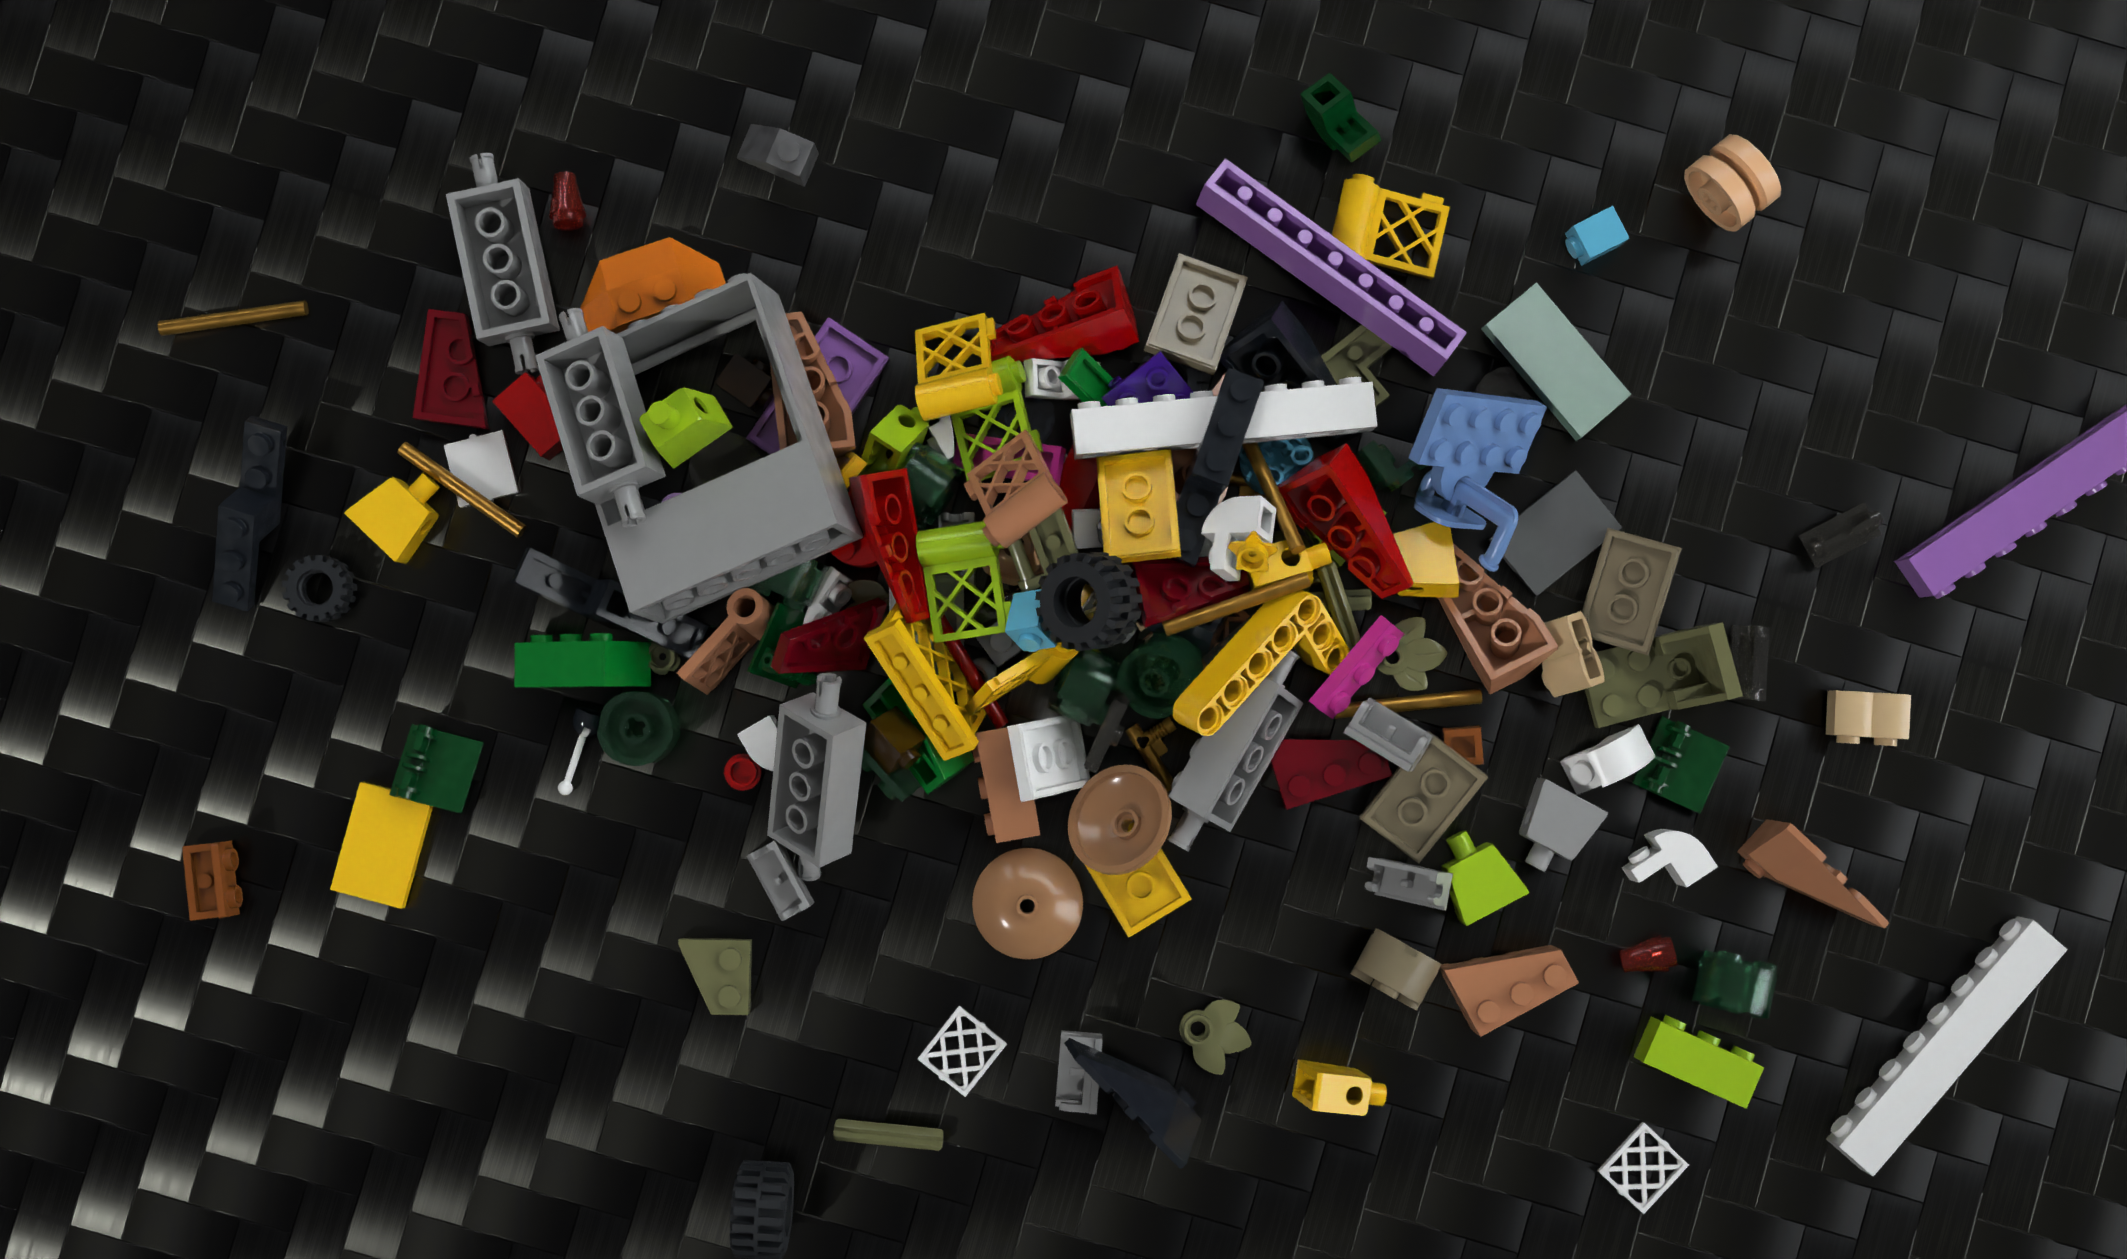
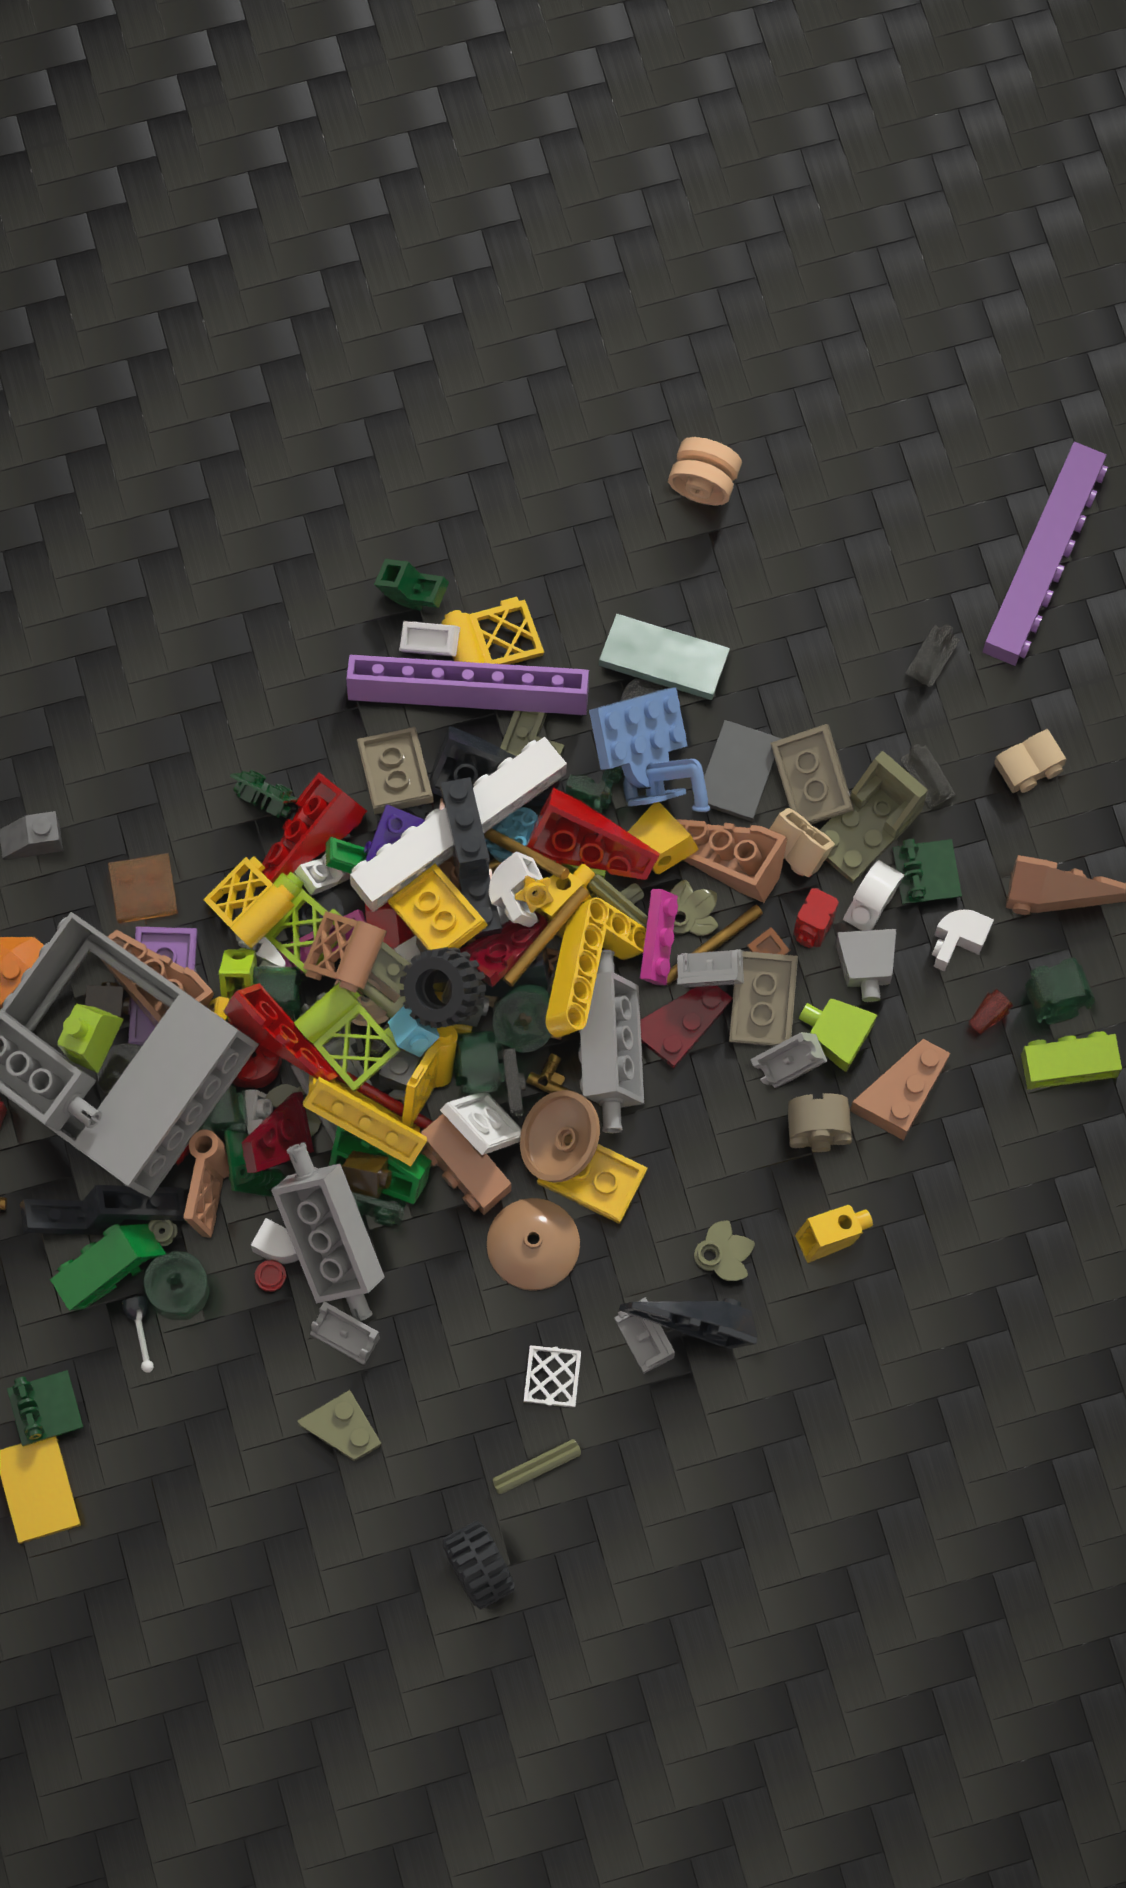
camera: 30 degrees left, 15 degrees down
medium azure brick [1565,206,1630,266] -> none
white window [1597,1122,1689,1214] -> none
none -> clear orange plate [108,853,178,924]
none -> dark green hinge [230,770,298,818]
none -> white tile [399,621,460,657]
none -> red brick [793,888,839,948]

